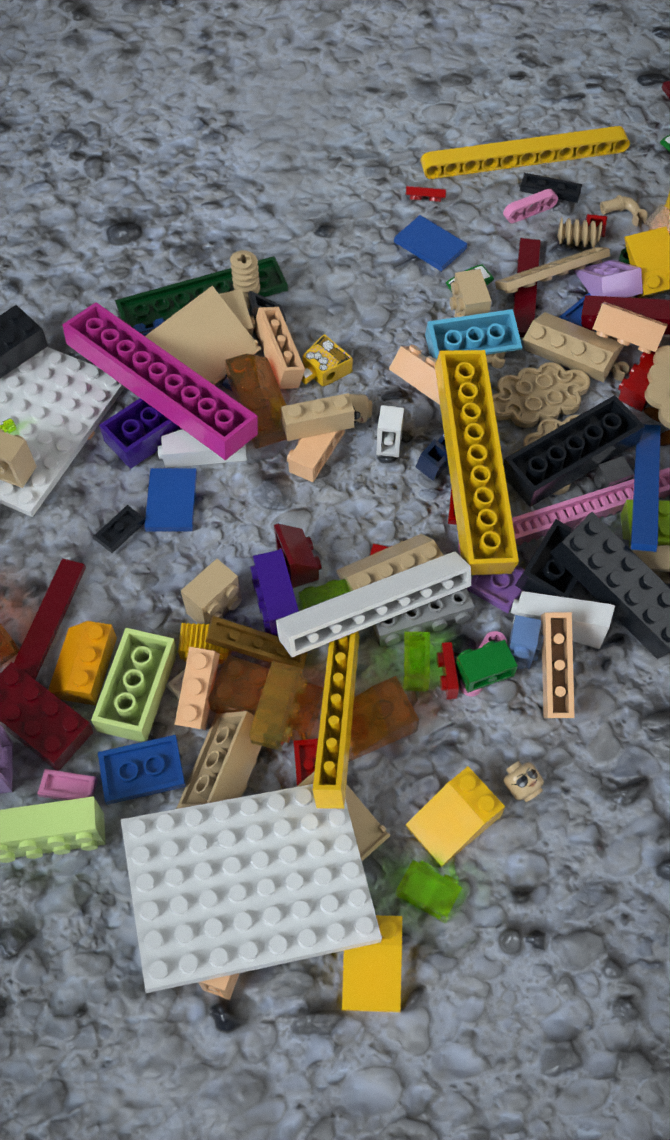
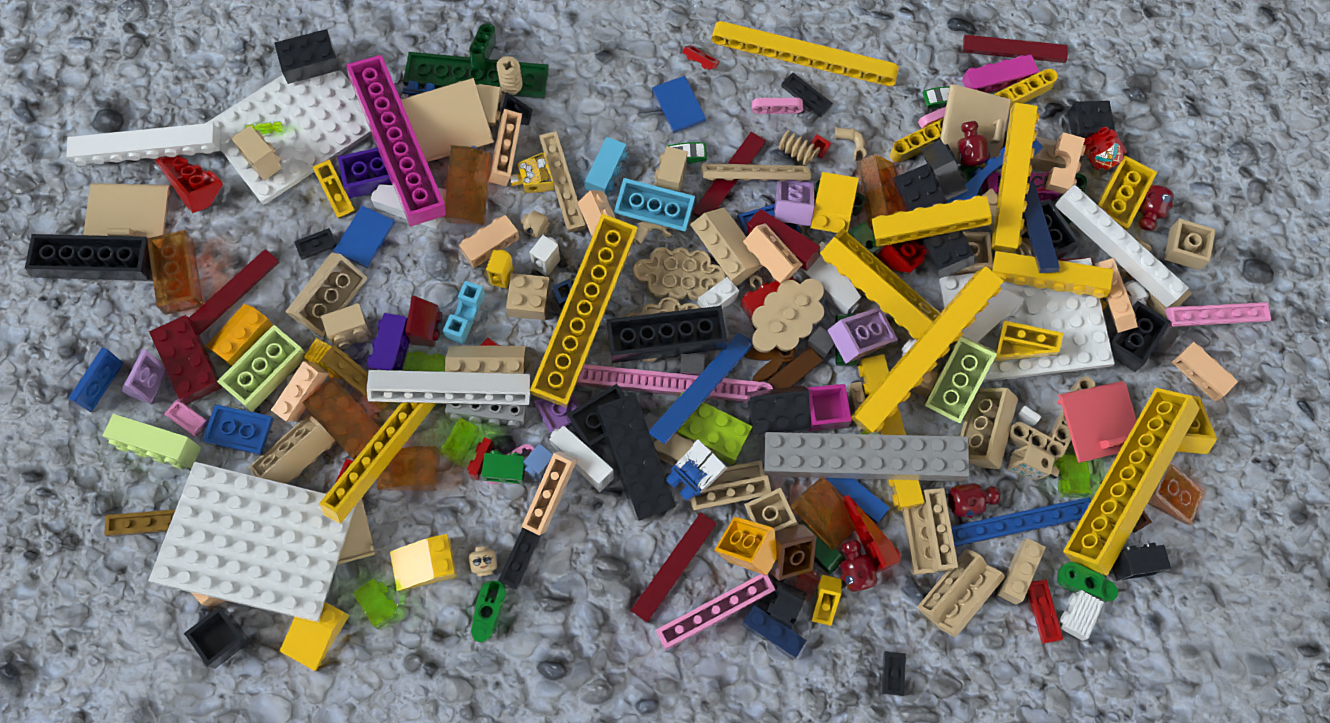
camera: 20 degrees right, 10 degrees up
clear yellow brick [249,661,307,751] -> none
tan brick [281,393,354,441] -> none
none -> pearl gold plate [104,509,176,537]
none -> black piece [184,606,250,669]
none -> tan slope [285,253,368,337]
none -> yellow slope [312,159,355,218]
none -> medium azure arch [443,281,485,345]
none -> dark green beam [469,23,496,69]
none -> green piece [470,580,507,643]
none -> yellow brick [486,250,514,289]
none -> black plate [498,527,542,590]
none -> tan piece [506,273,550,320]
none -> tan plate [539,131,586,233]
none -> medium azure brick [585,137,628,195]
none -> white brick [697,277,739,310]

